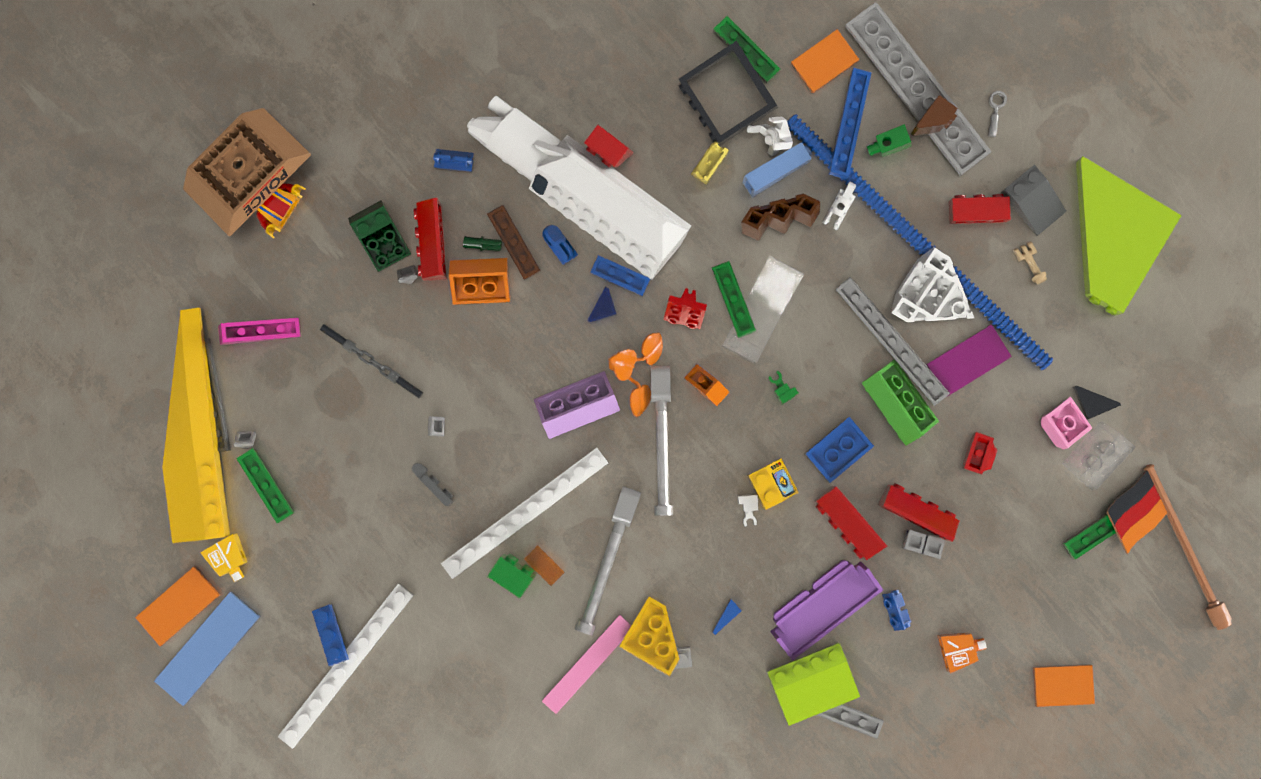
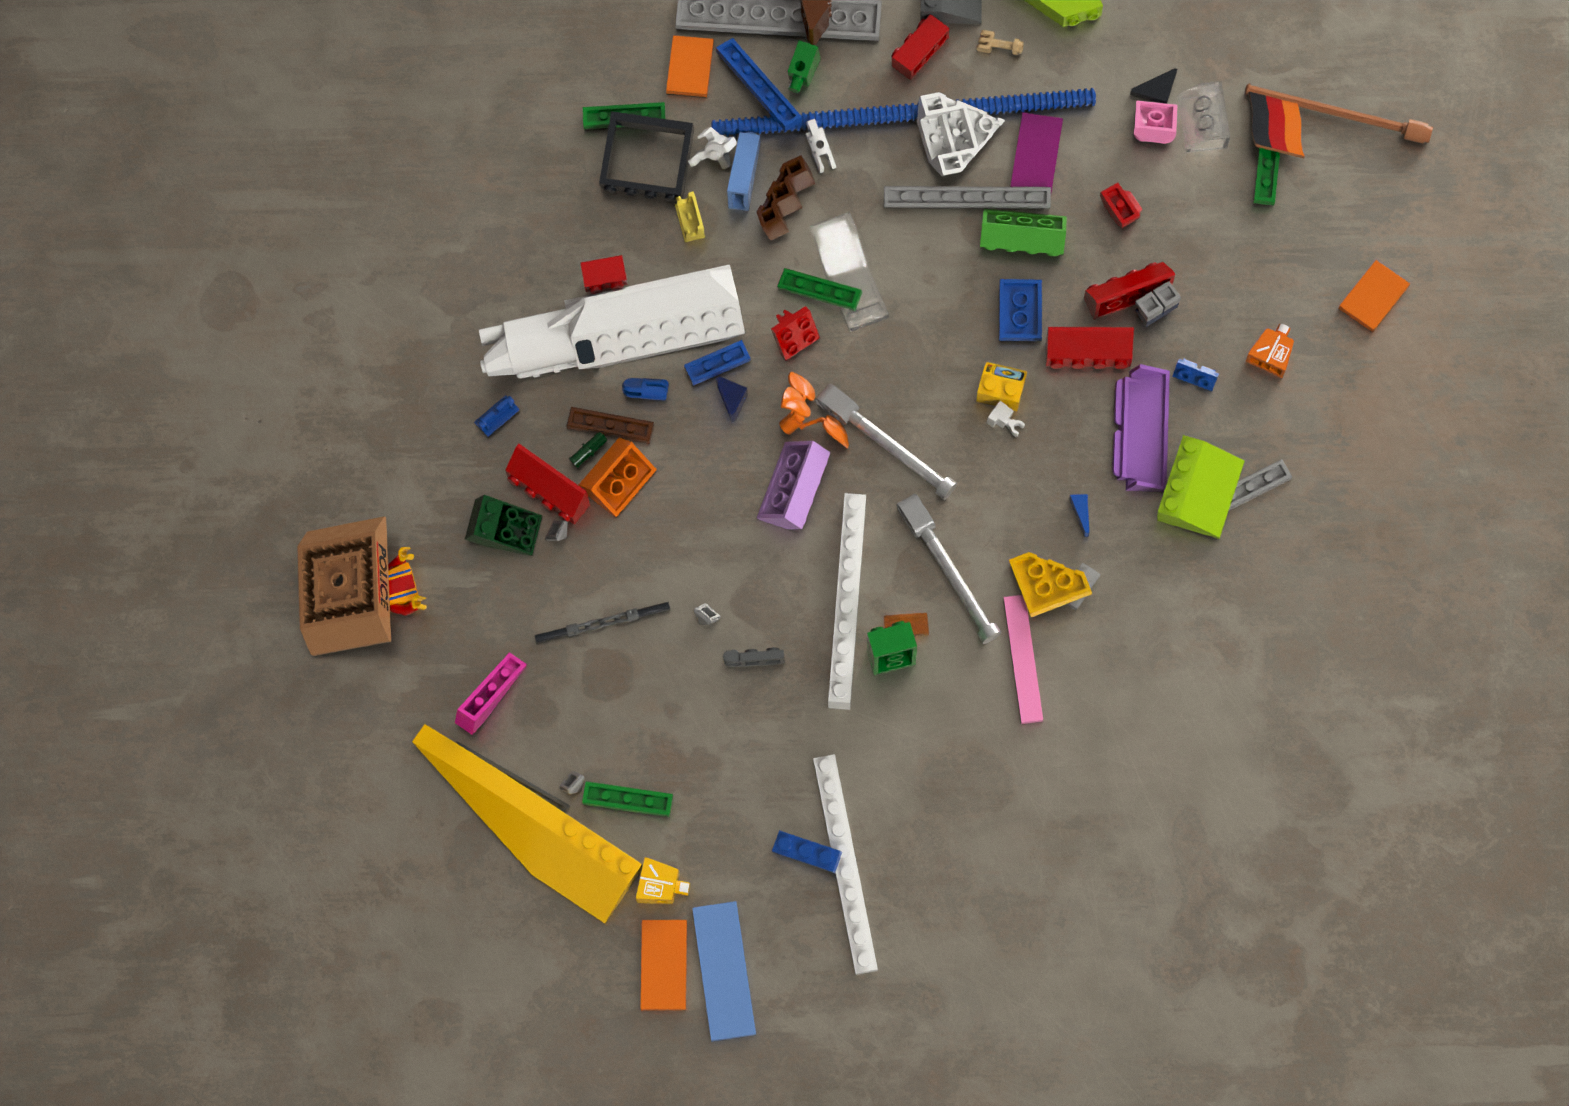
camera: 45 degrees left, 15 degrees down
orange slope [685,364,729,406] -> none
green piece [768,371,799,405] -> none

